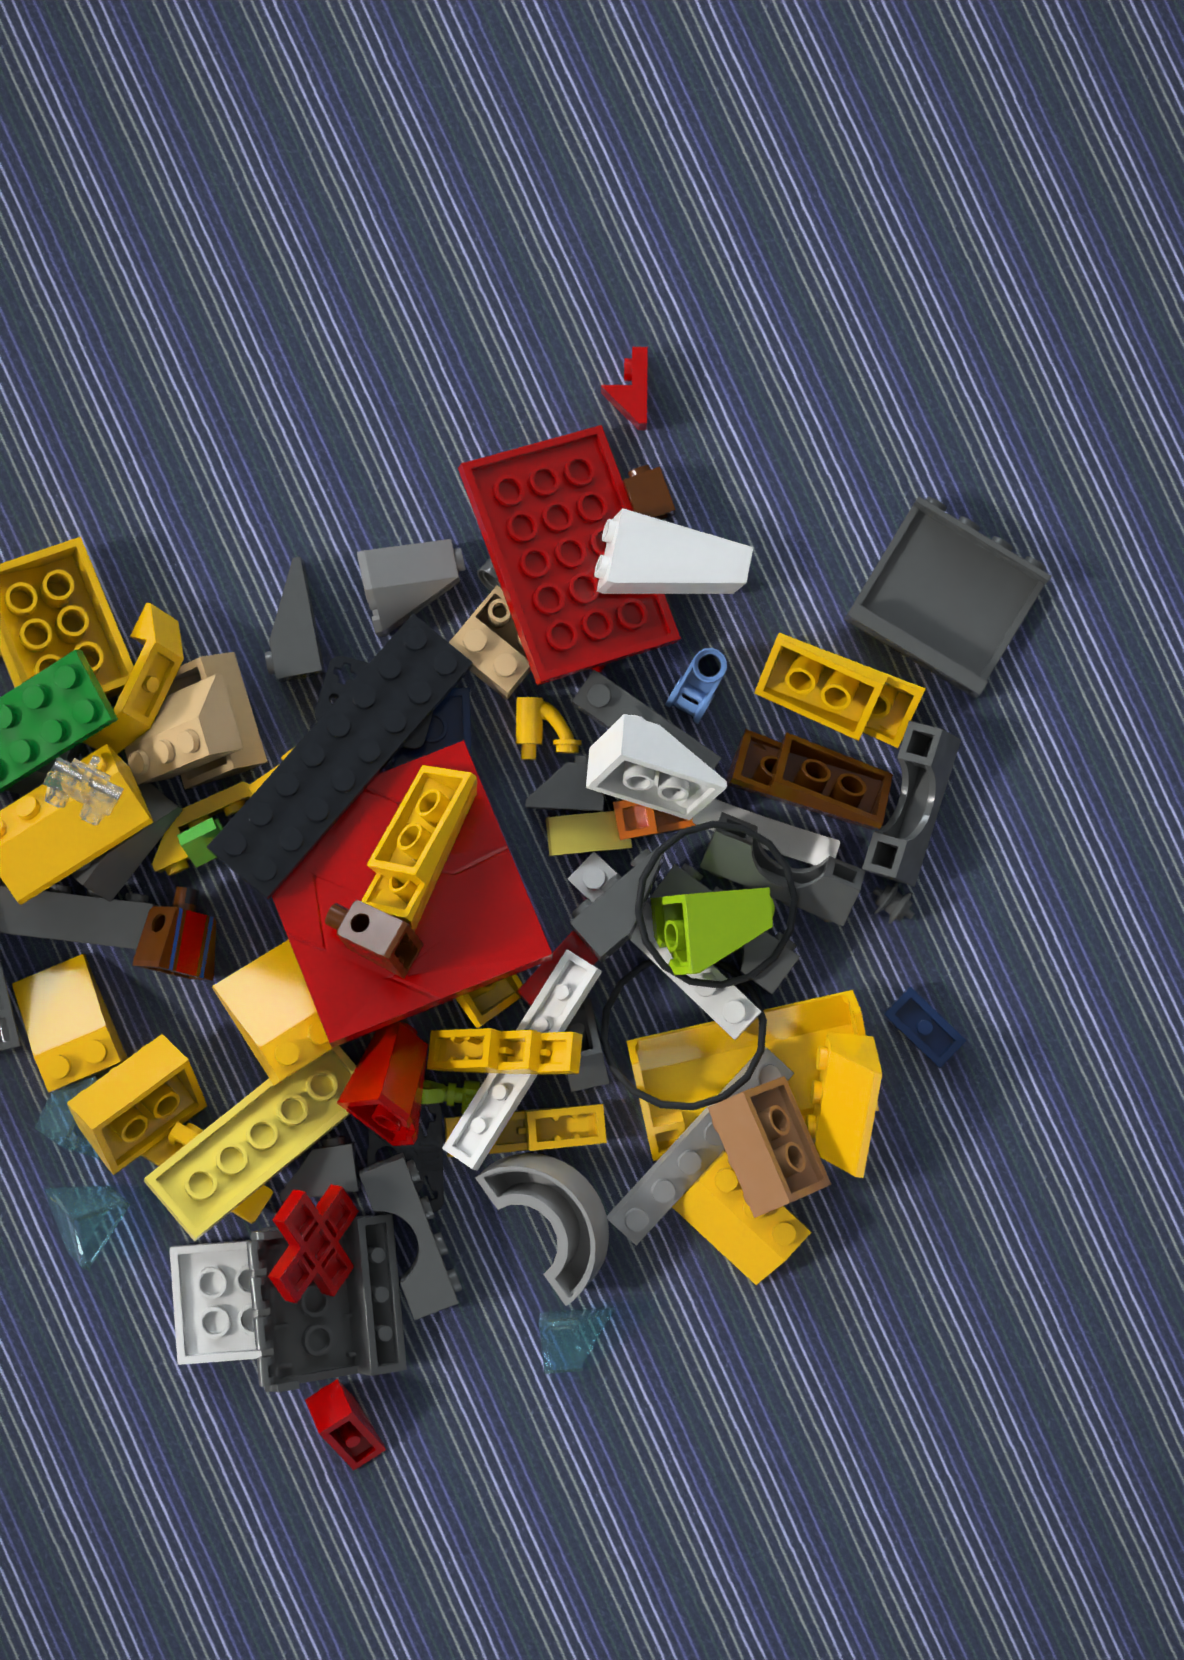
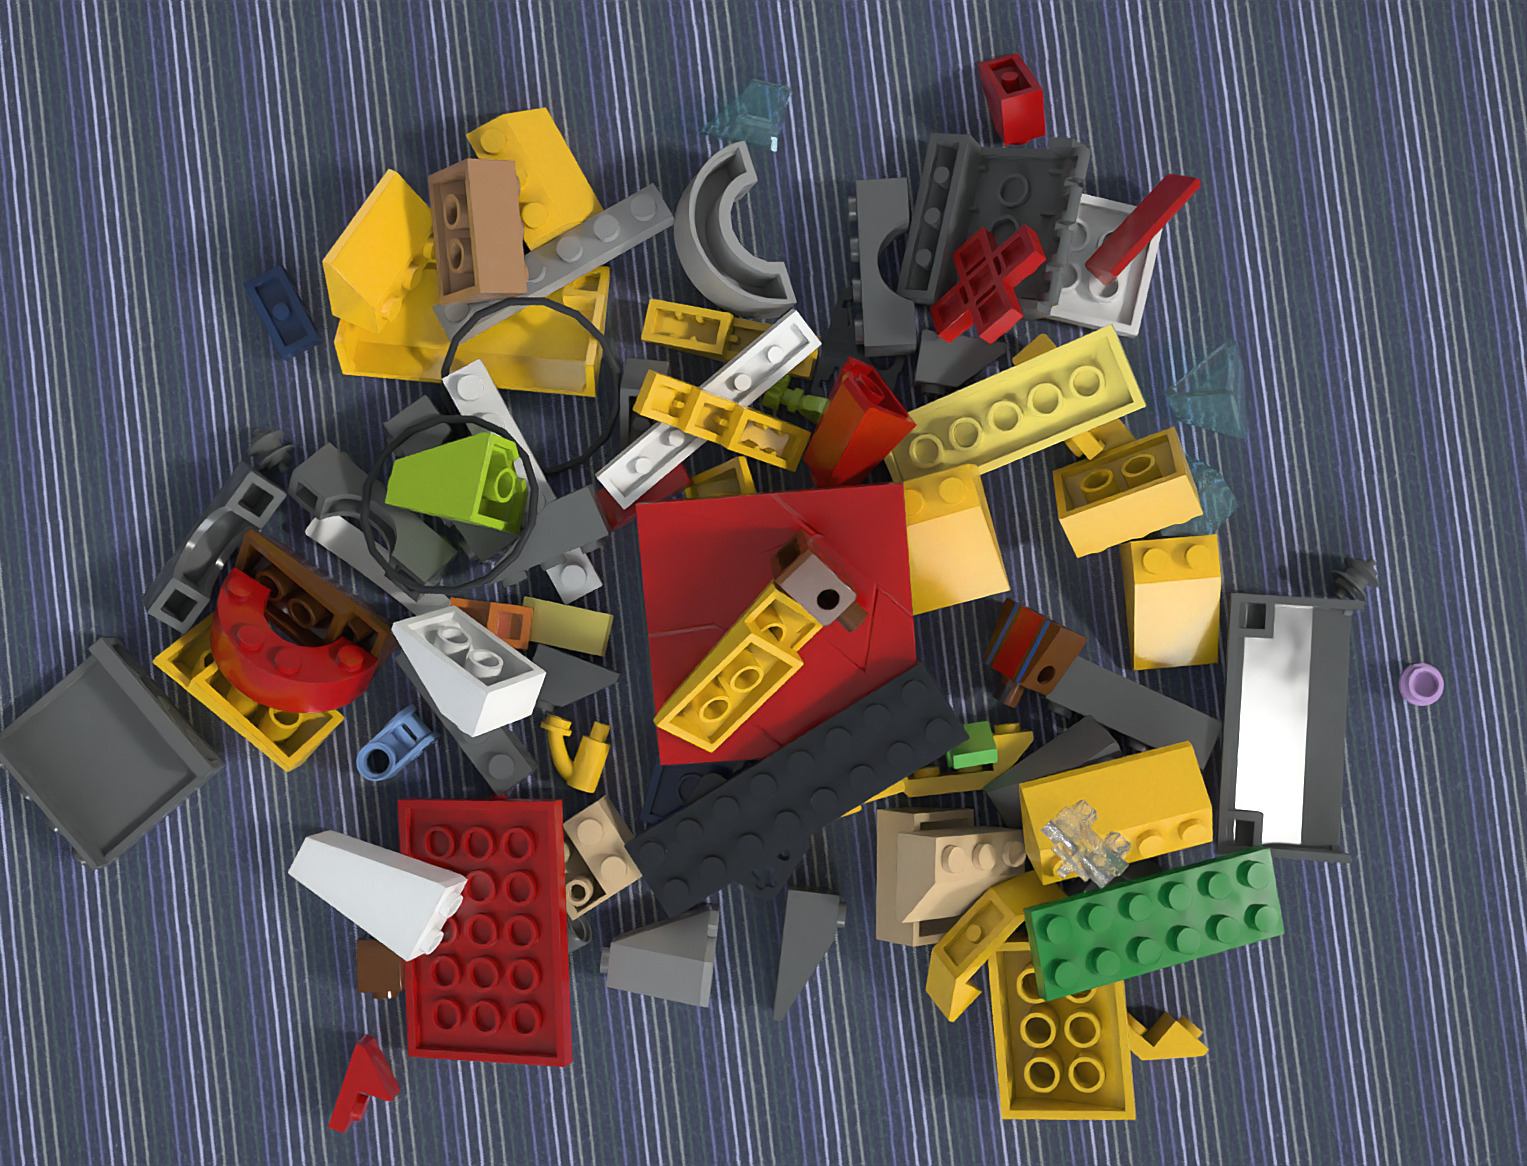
camera: 160 degrees left, 0 degrees up
none -> red brick [209,567,379,713]
none -> red slope [1084,174,1201,286]

